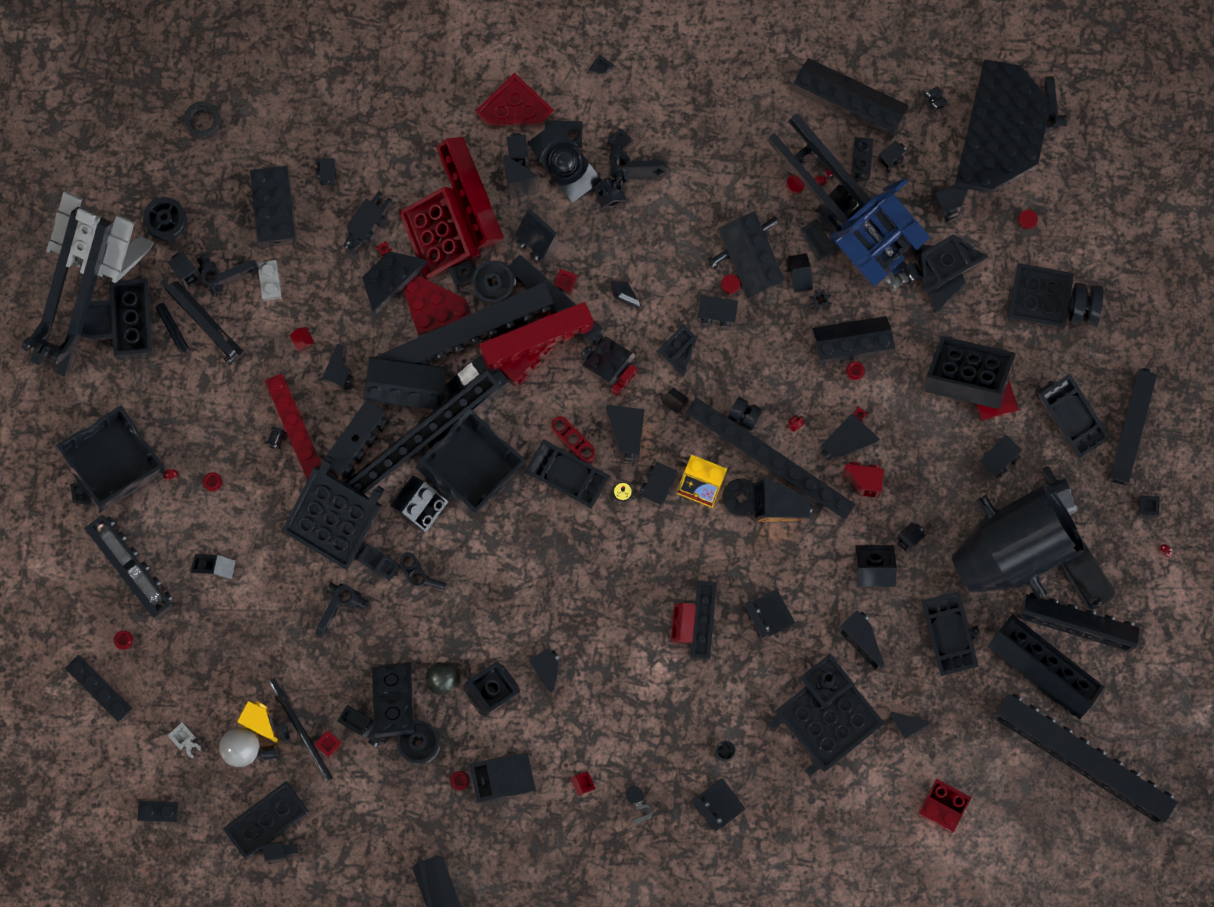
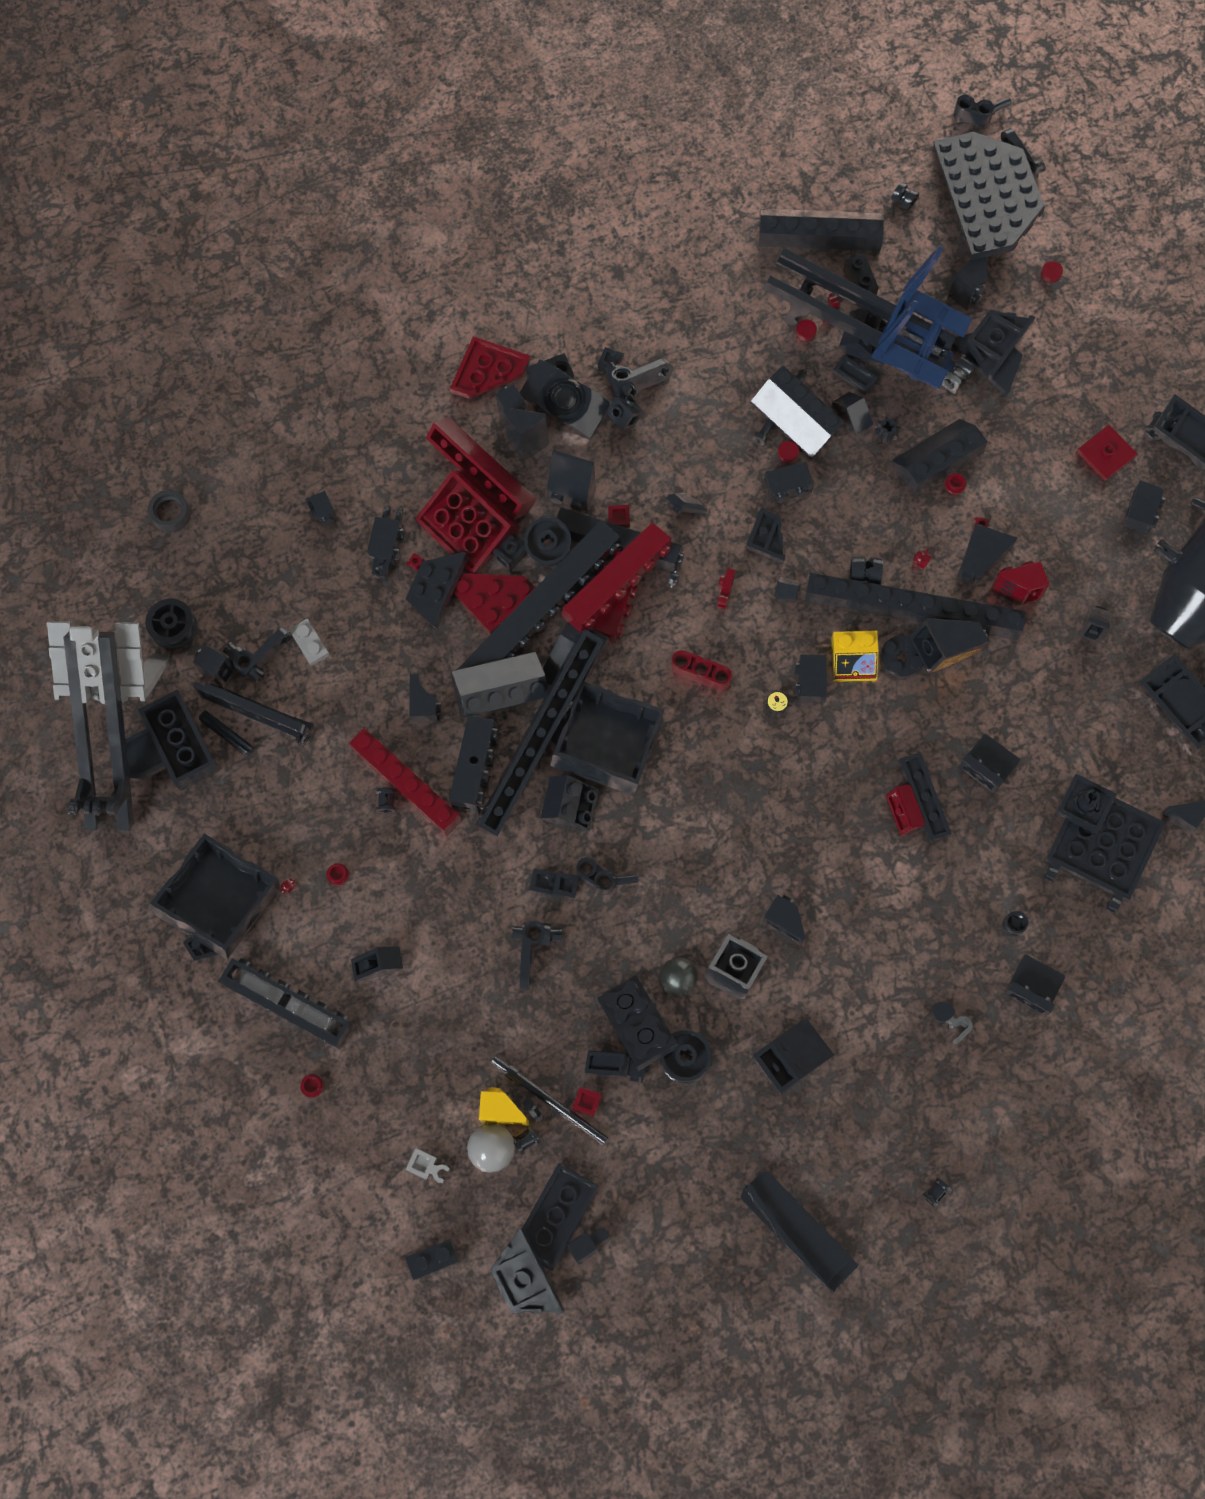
camera: 20 degrees left, 5 degrees down
black plate [65,654,133,723] -> none
black brick [250,165,298,248] -> none
black plate [282,456,385,570] -> none
dark red slope [289,327,315,352] -> none
dark red plate [450,771,470,791] -> none
black slope [525,439,610,510] -> none
dark red plate [570,771,596,796] -> none
black plate [583,336,635,386] -> none
black tile [589,55,615,75] -> none
black slope [606,405,645,464] -> none
black slope [838,610,884,672] -> none
black slope [855,545,897,587] -> none
black brick [877,140,908,173] -> none
black slope [925,336,1016,409] -> none
black plate [1008,263,1074,329] -> none
black wheel [1069,282,1104,327] -> none
none -> black wing [490,1227,565,1314]
none -> black beam [953,94,1011,127]

